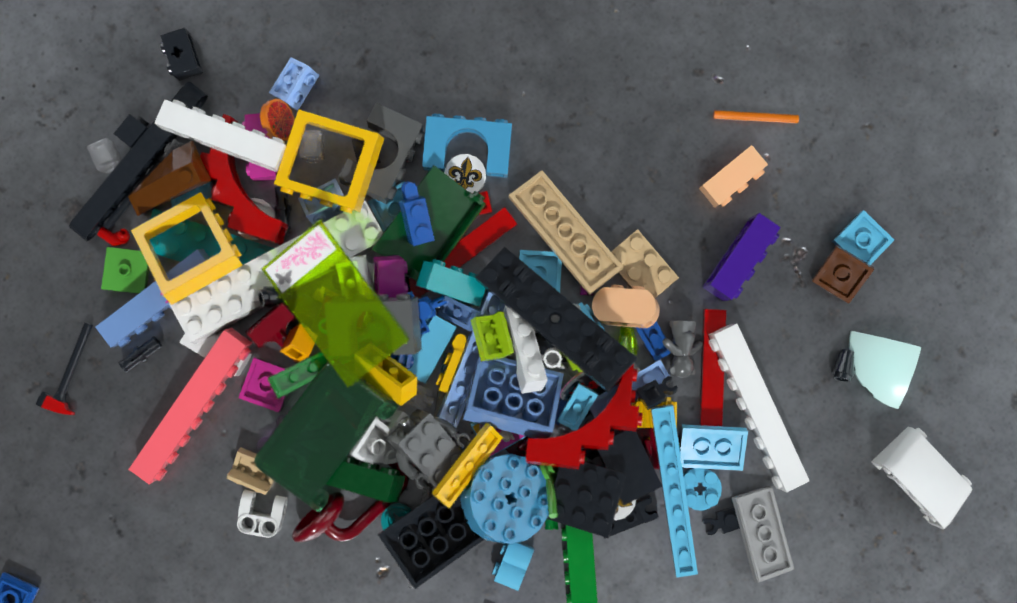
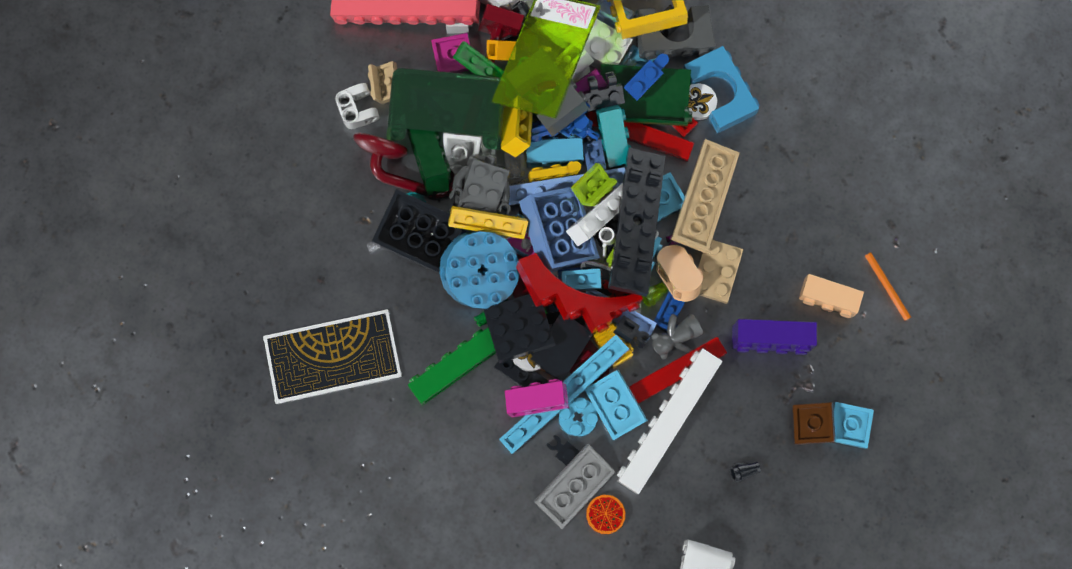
camera: 60 degrees right, 10 degrees down
medium azure brick [492,542,534,591] -> none
bright green piece [540,465,558,518] -> none
light aqua brick [849,331,921,409] -> none
none -> dark pink brick [505,379,569,418]
none -> black plate [584,71,625,111]
none -> red tile [586,495,625,534]

